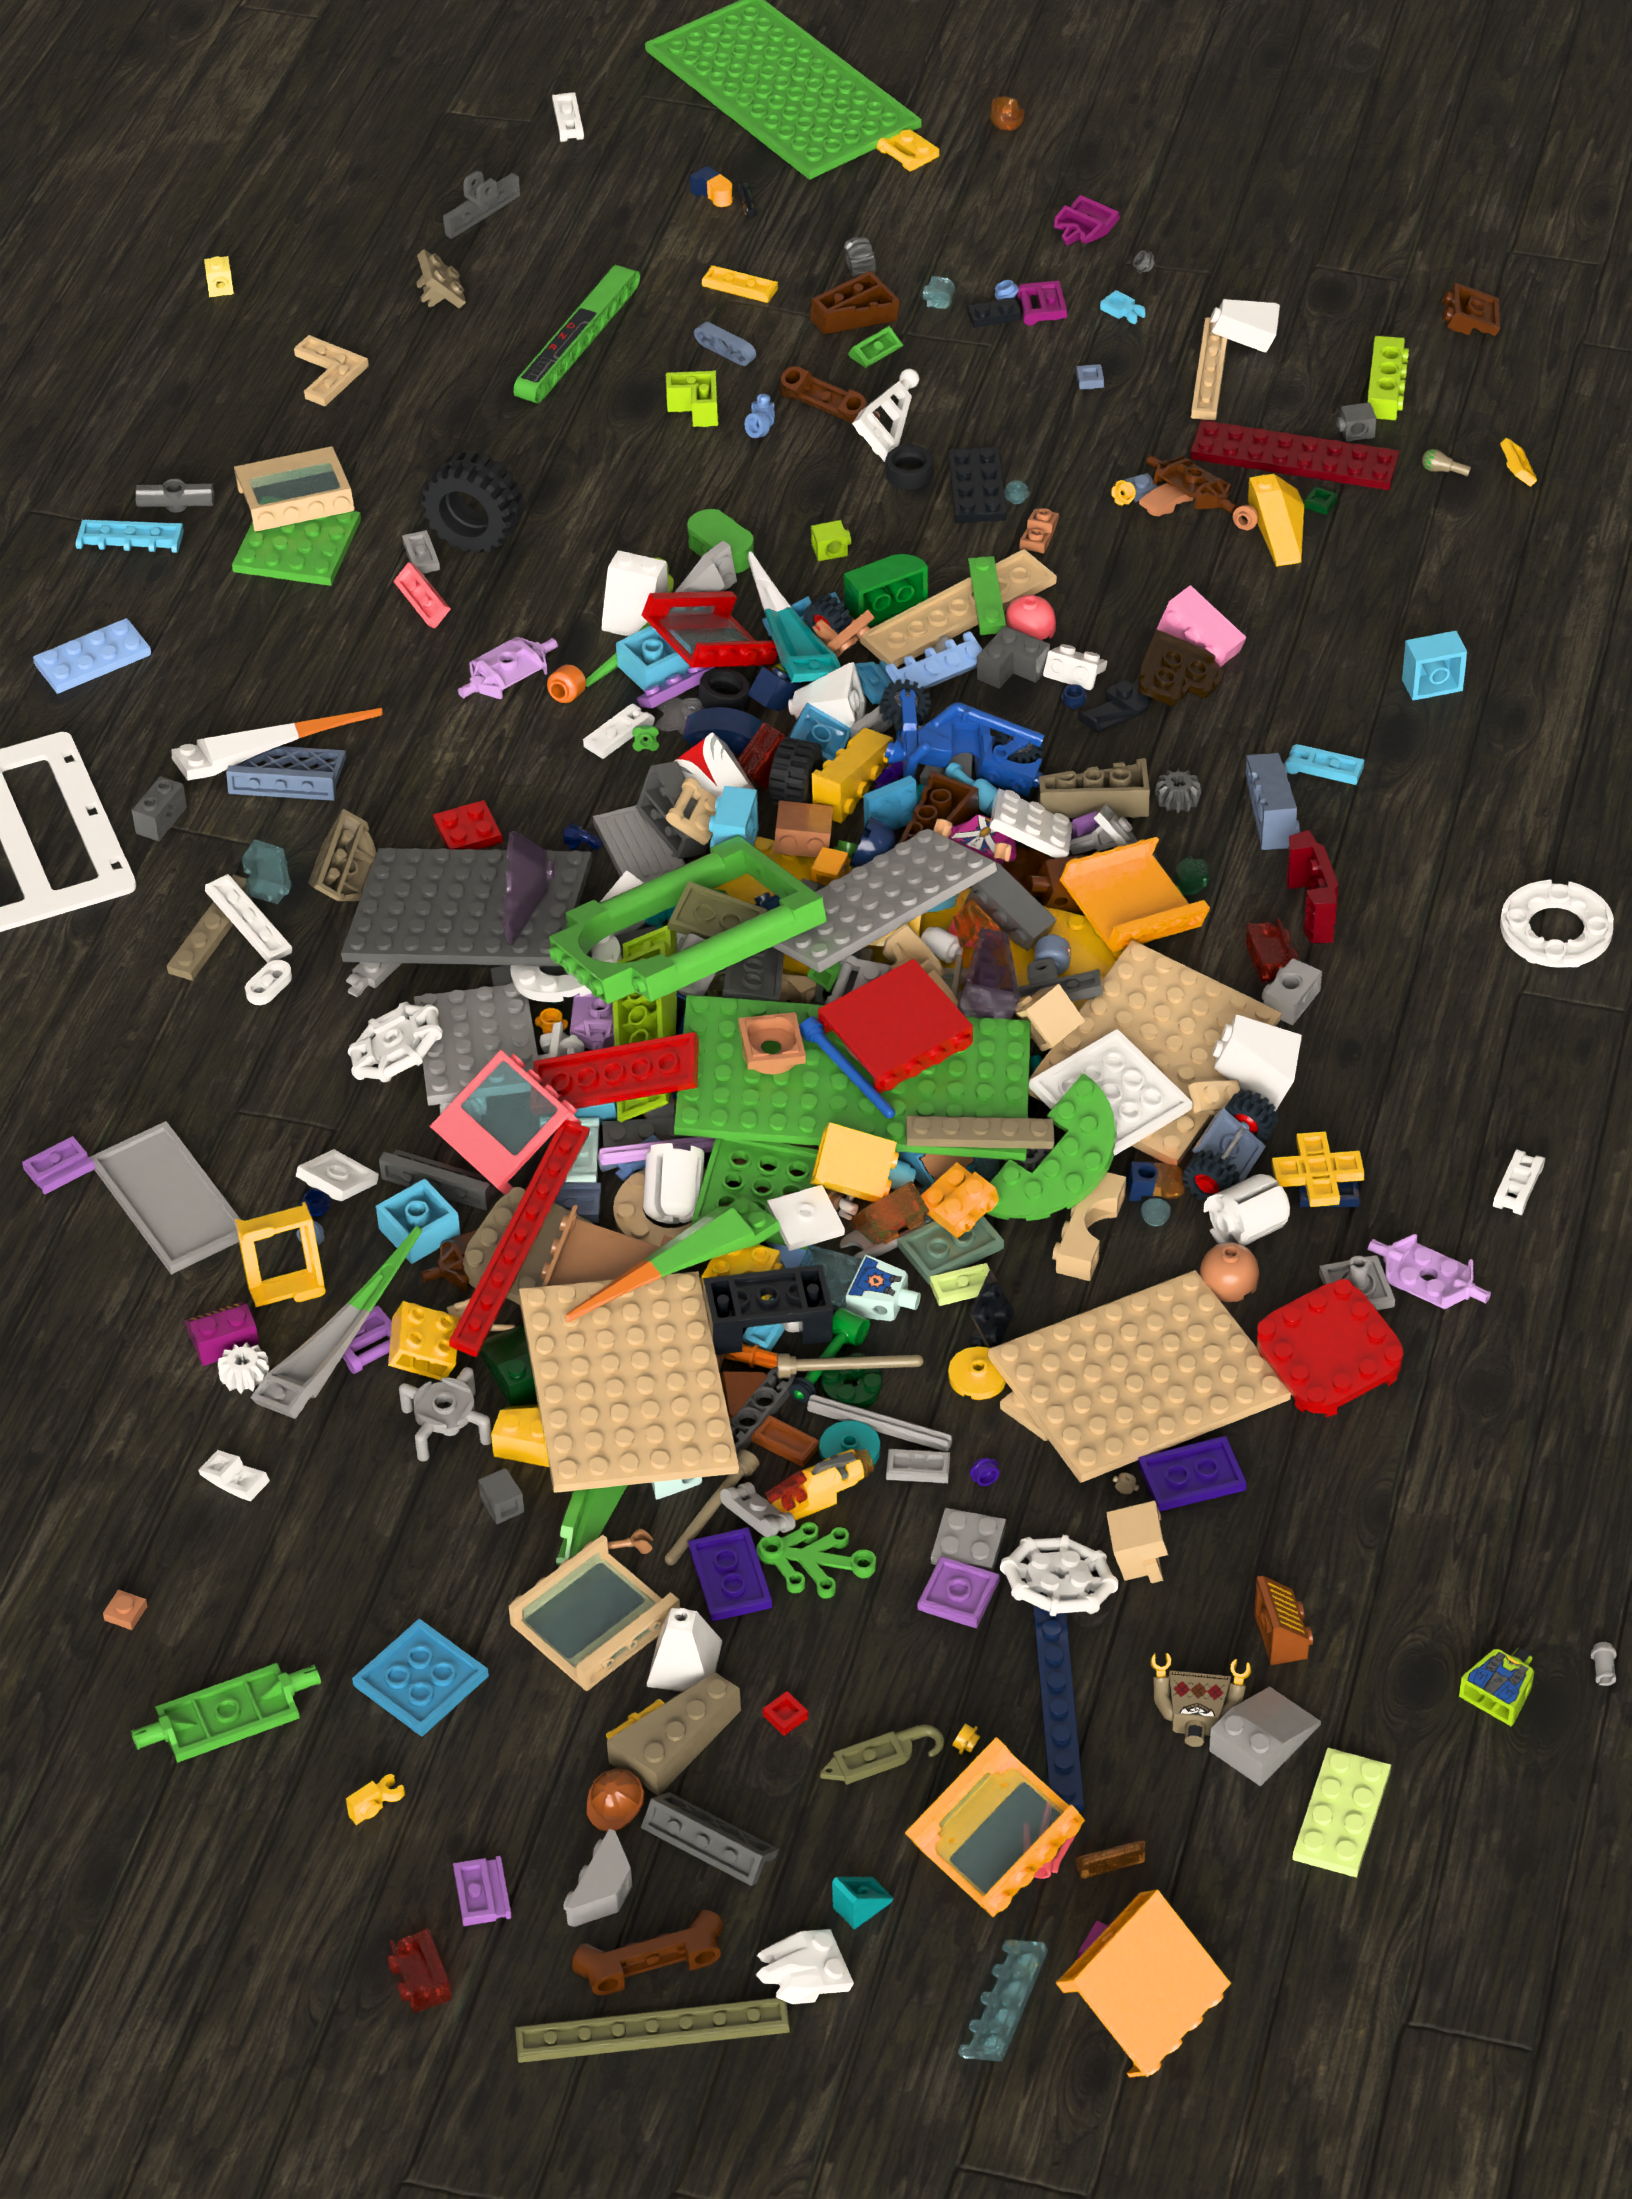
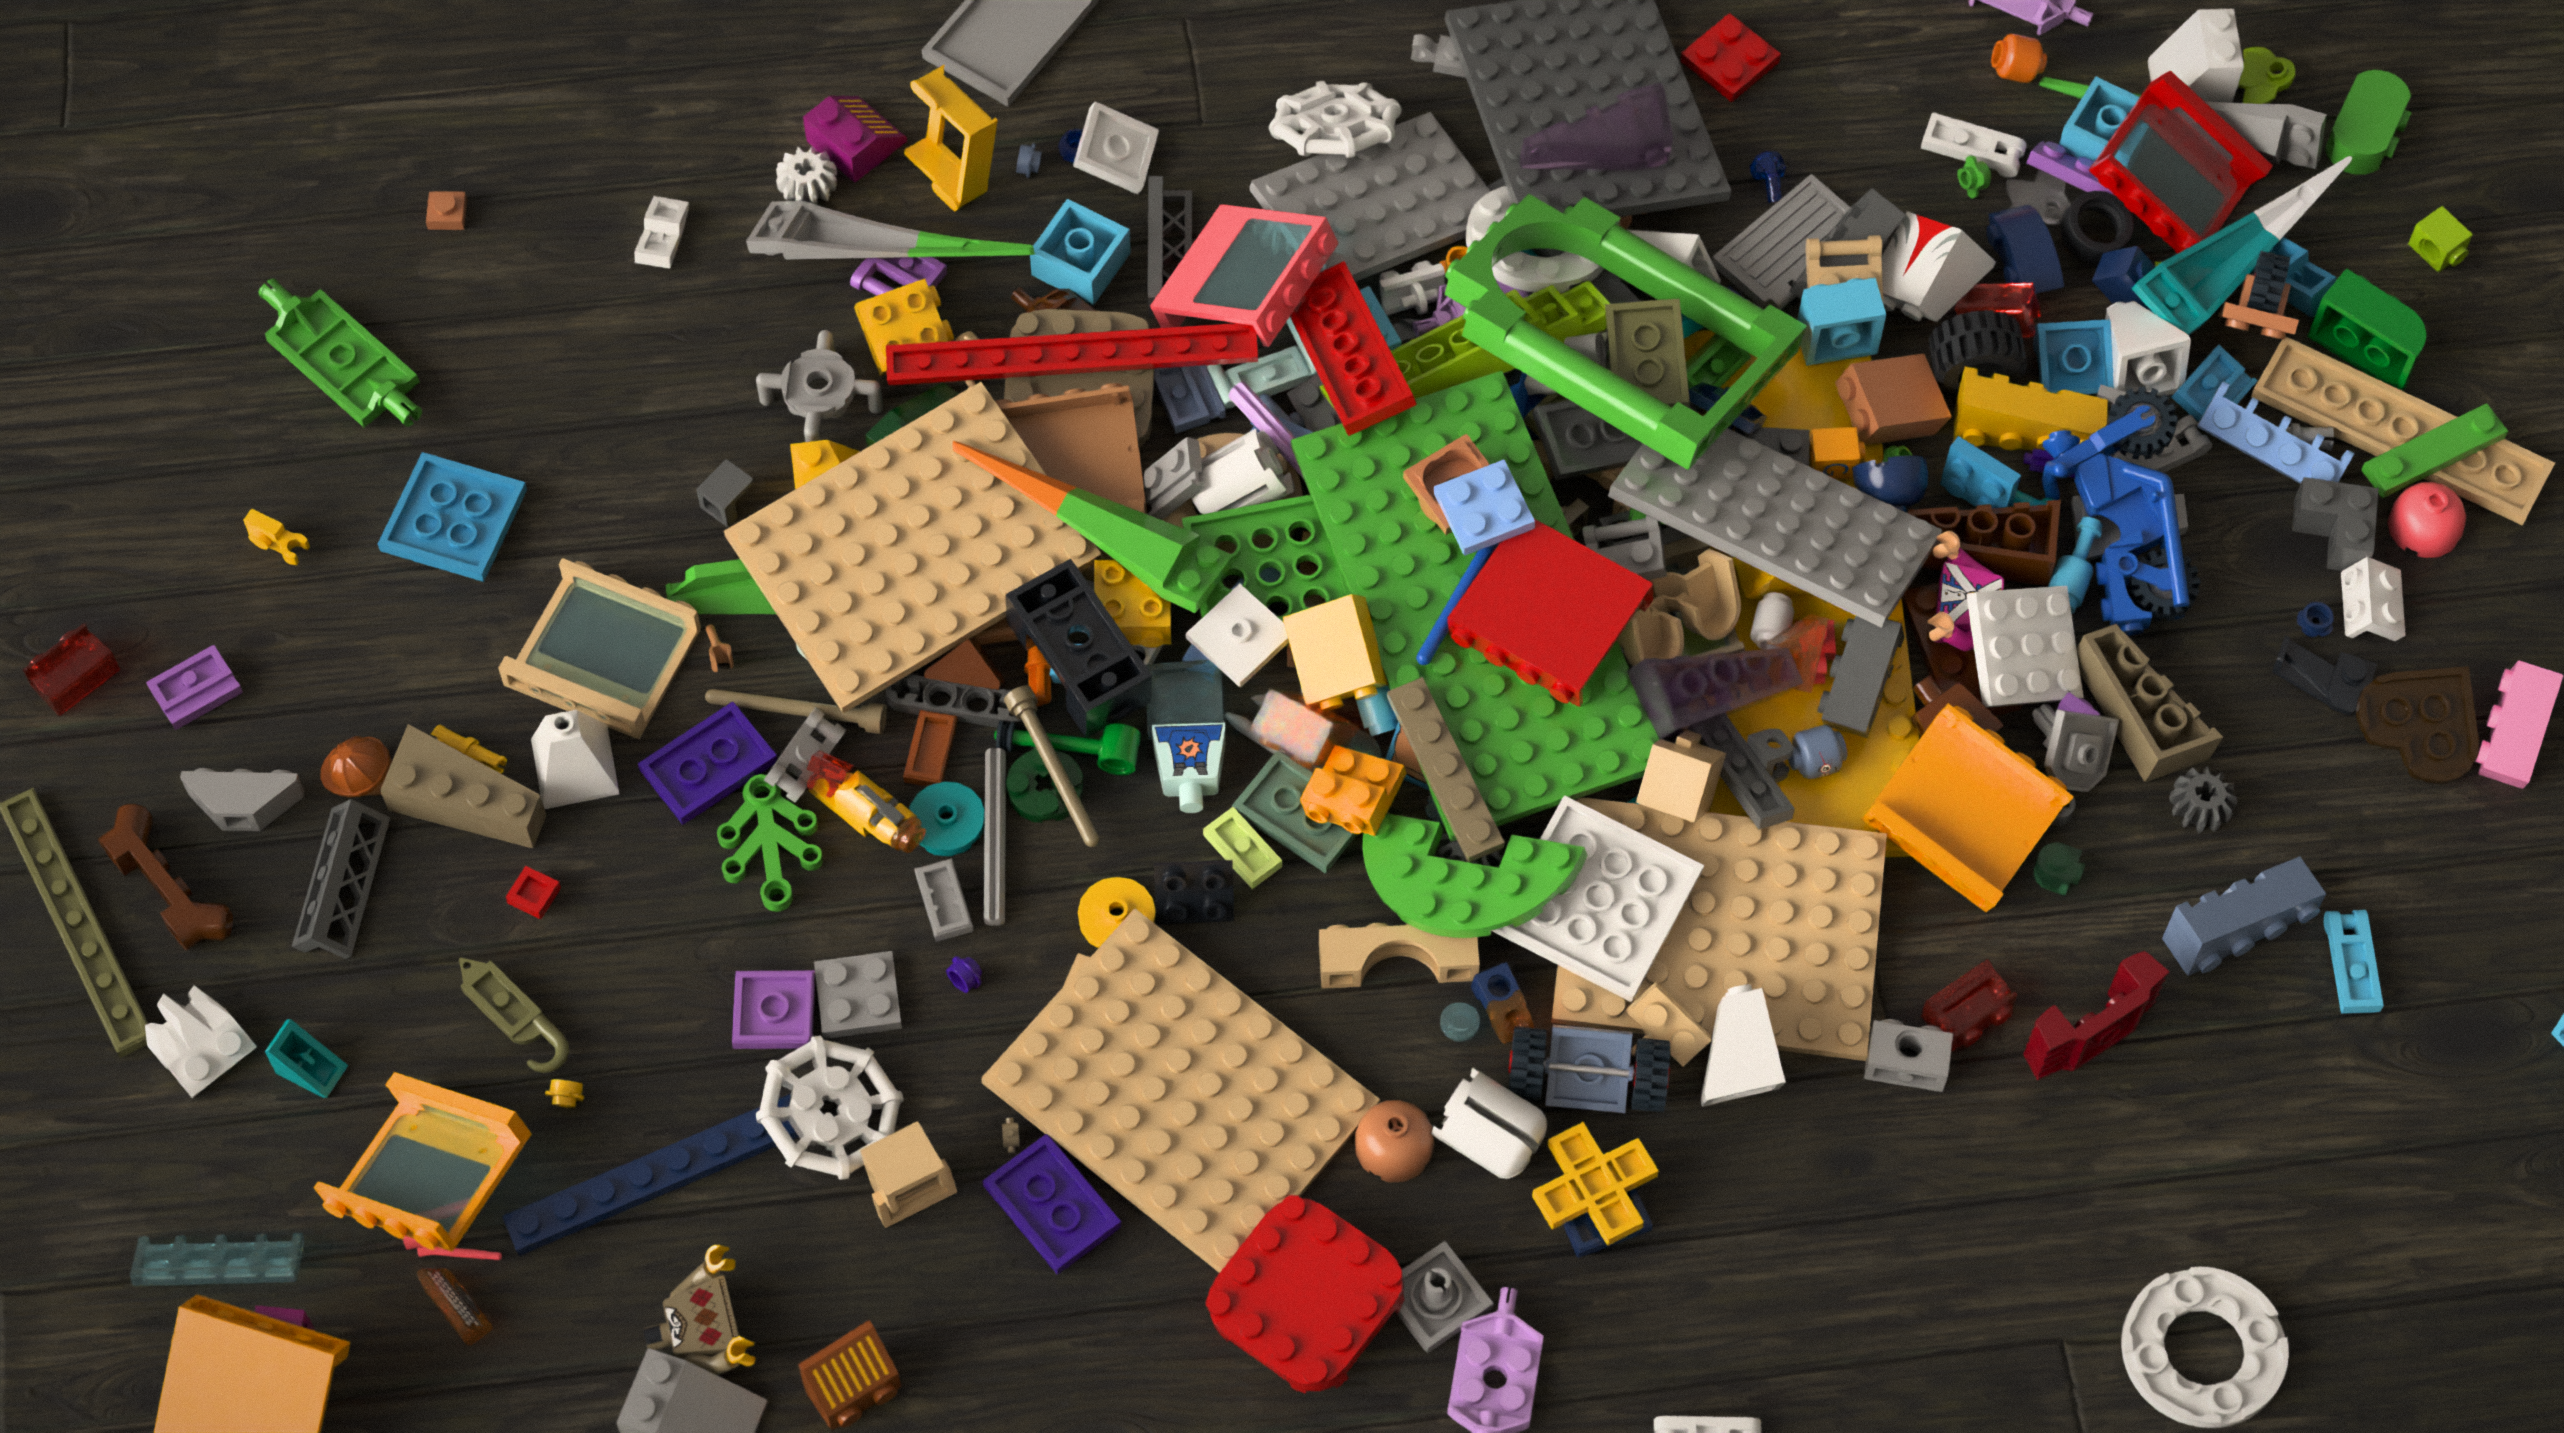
camera: 65 degrees right, 15 degrees up
none -> light grey plate [1143,437,1204,520]
none -> light blue plate [1434,460,1535,556]

